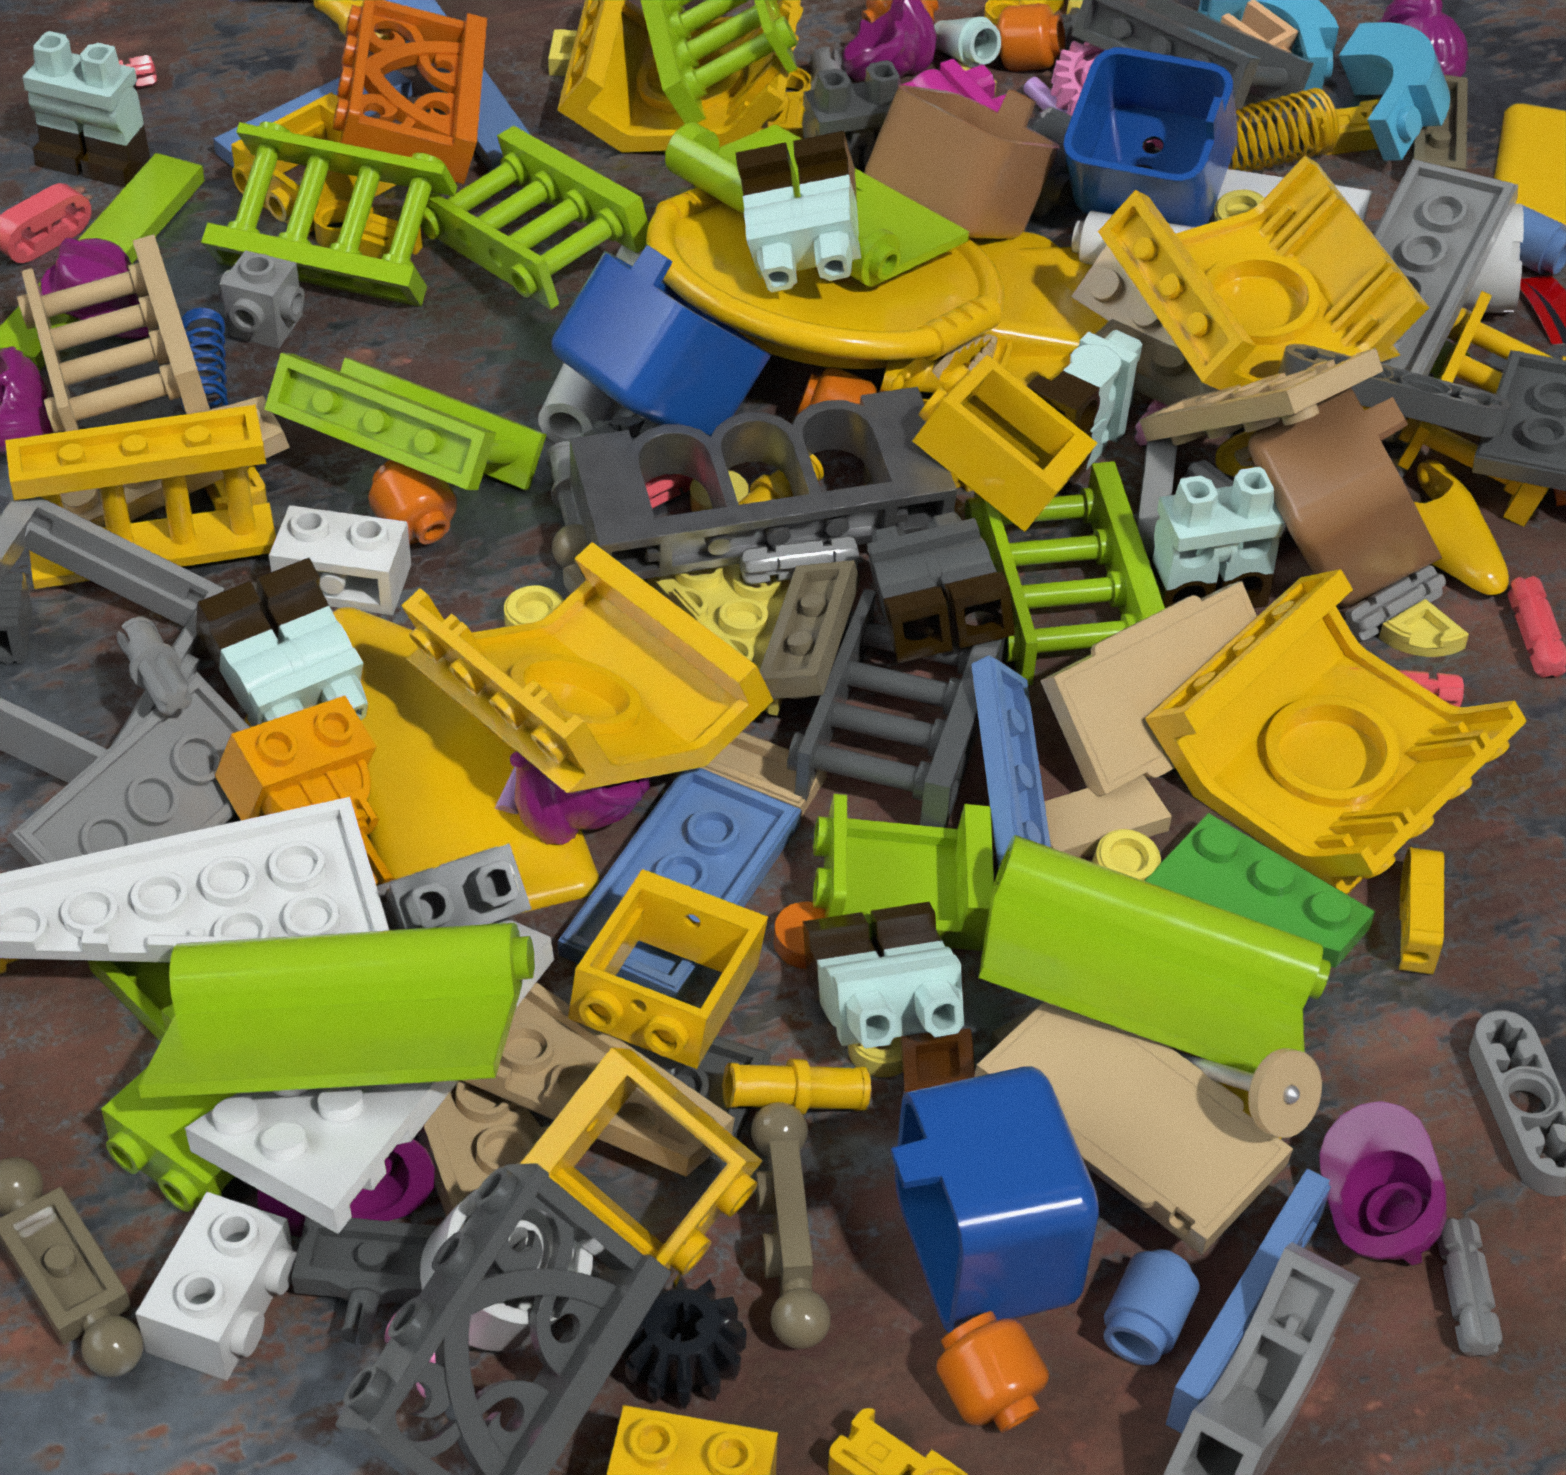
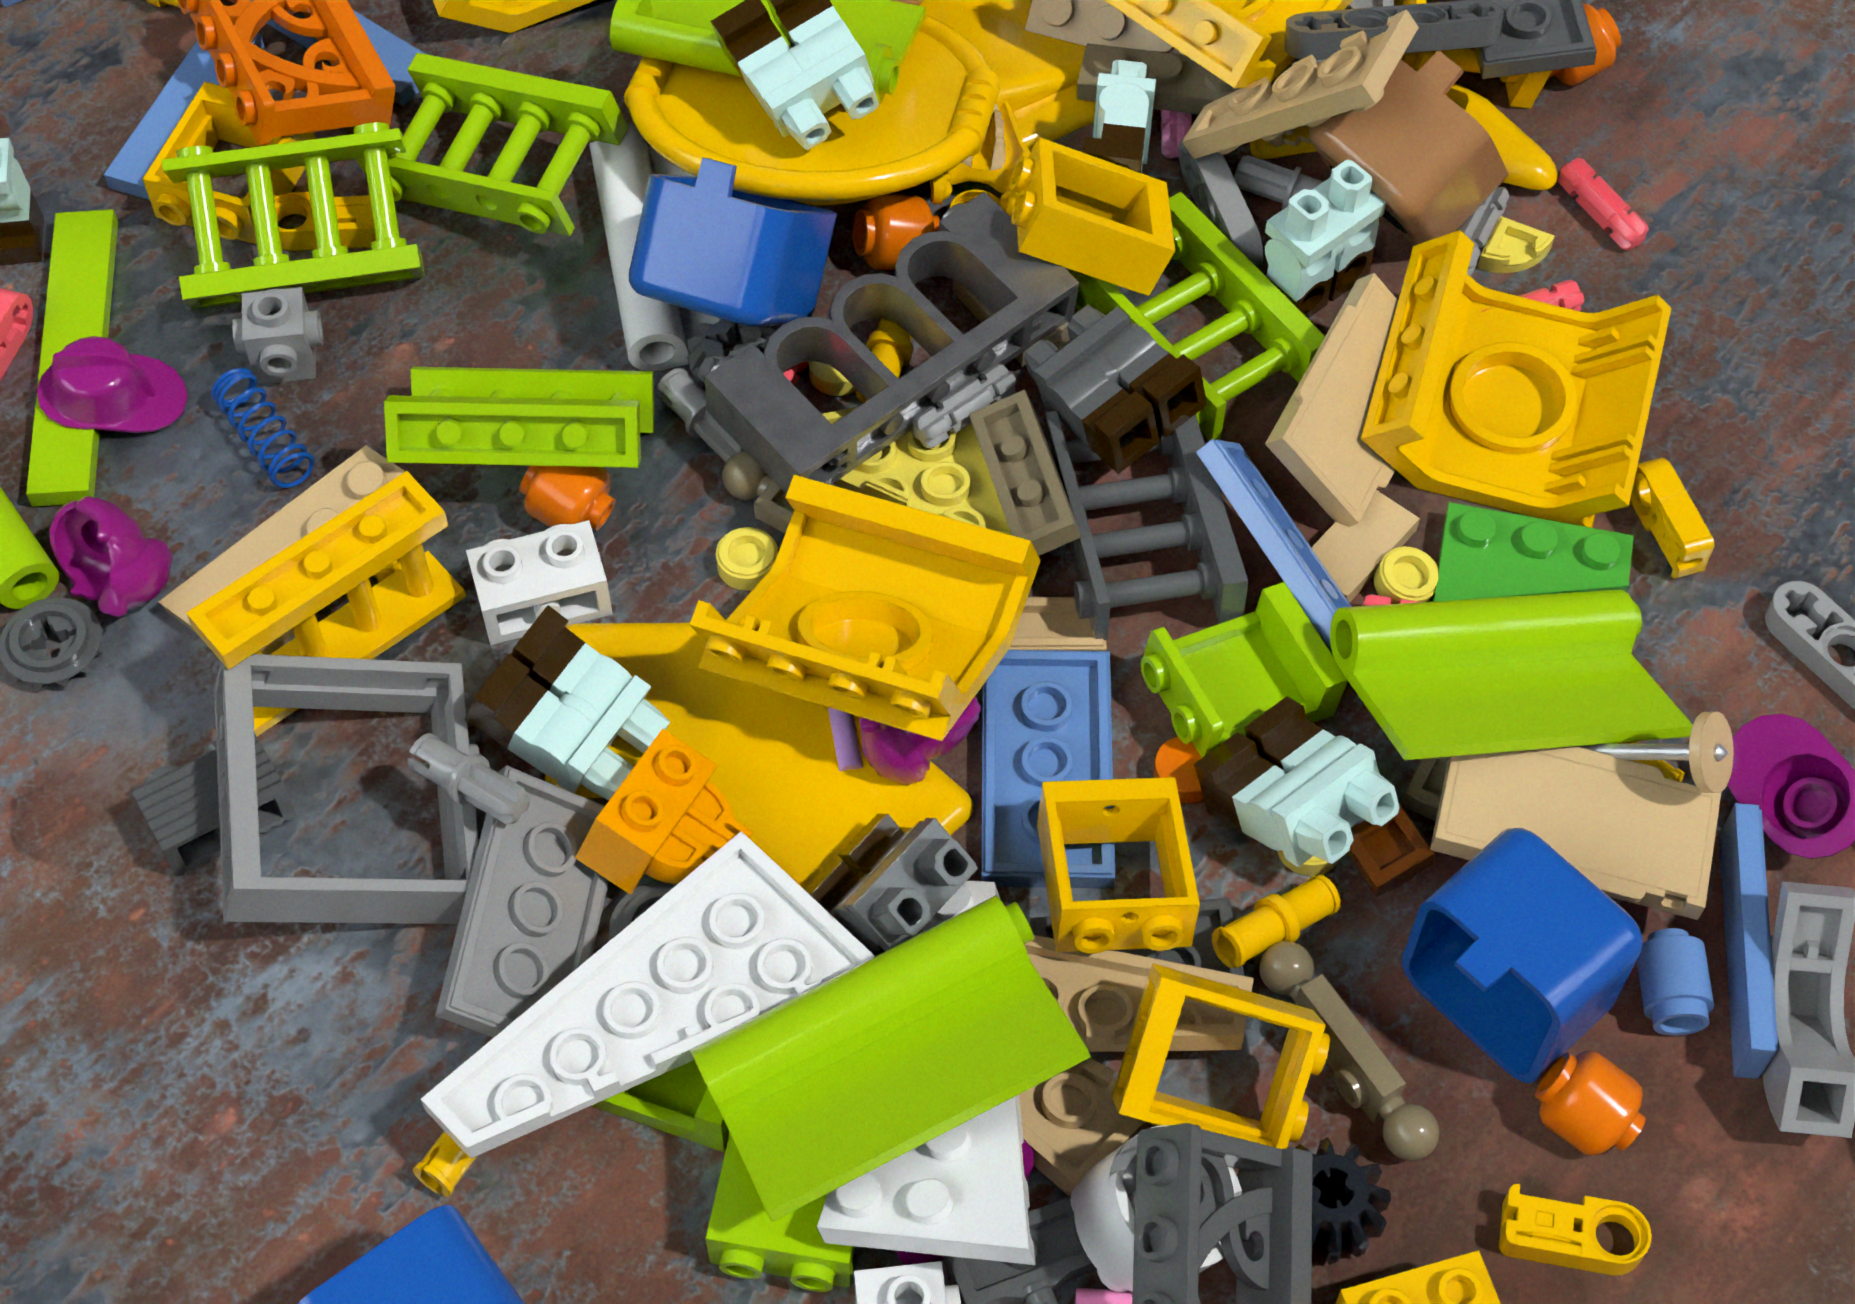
camera: 25 degrees left, 10 degrees up
tan fence [17,235,210,433] -> none

